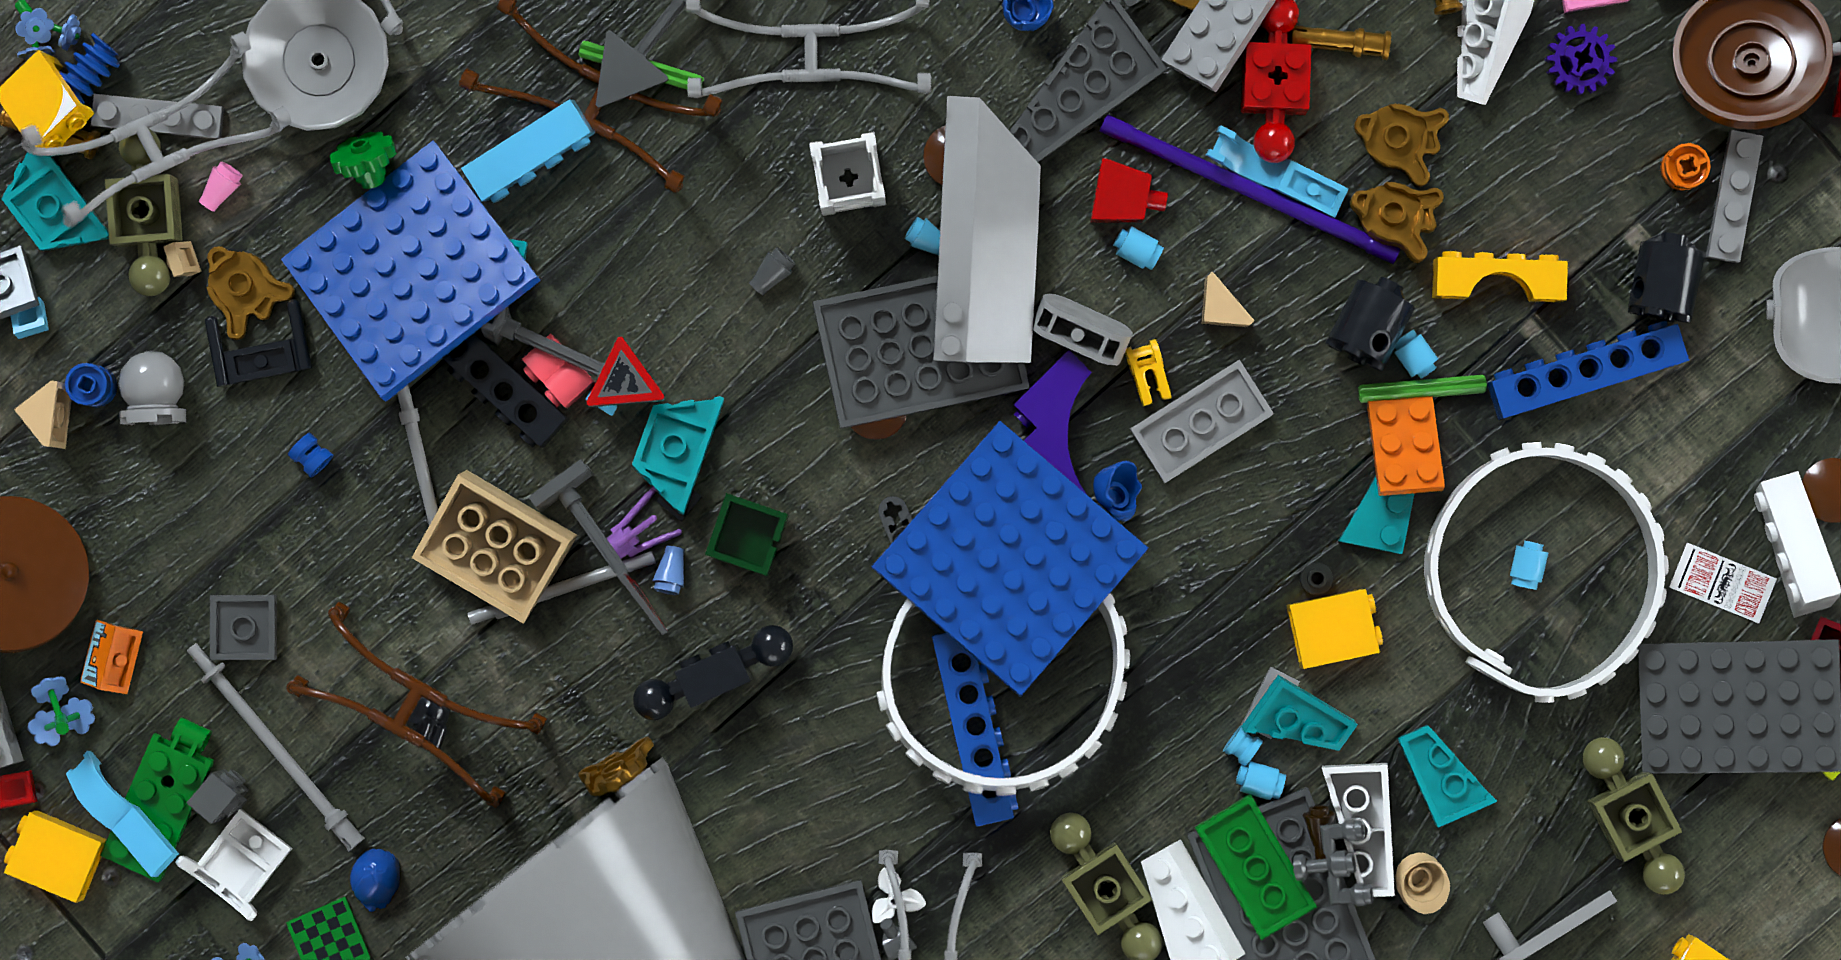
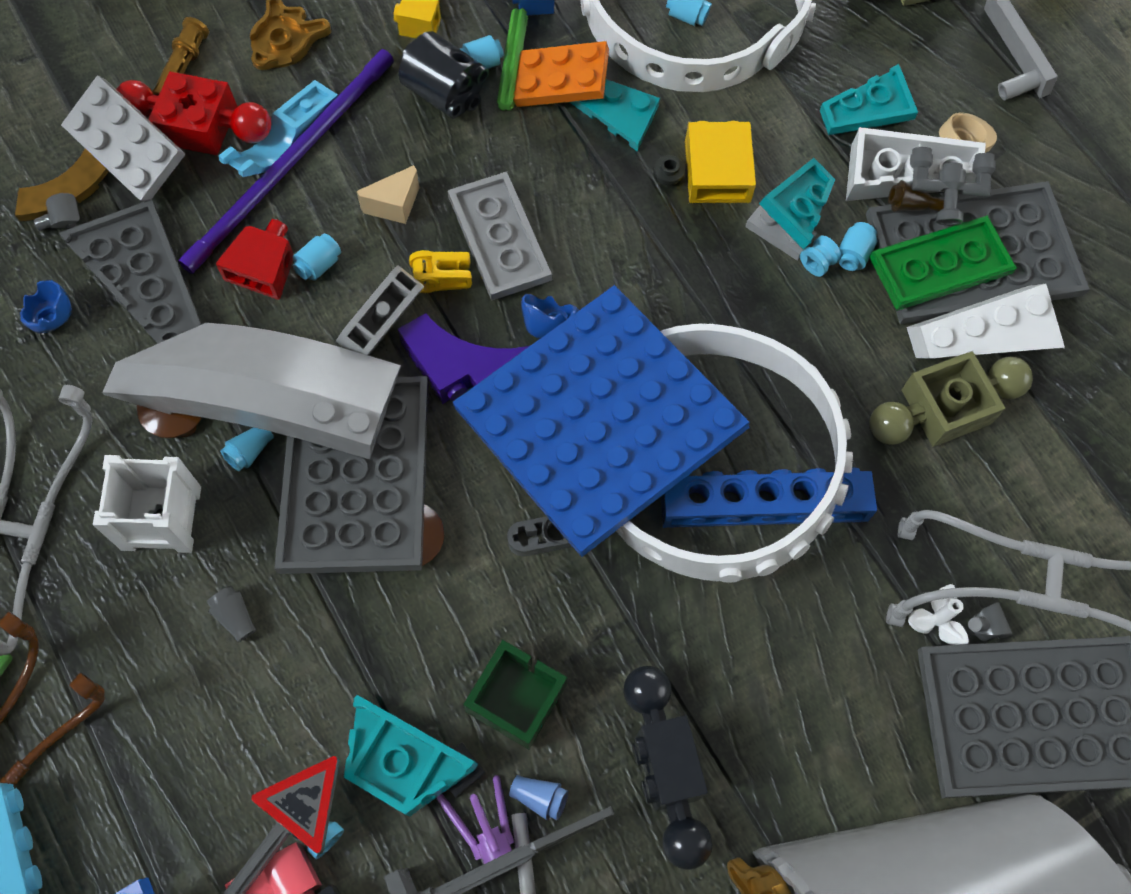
camera: 85 degrees left, 20 degrees down
pearl gold tile [1350,182,1444,263] -> none

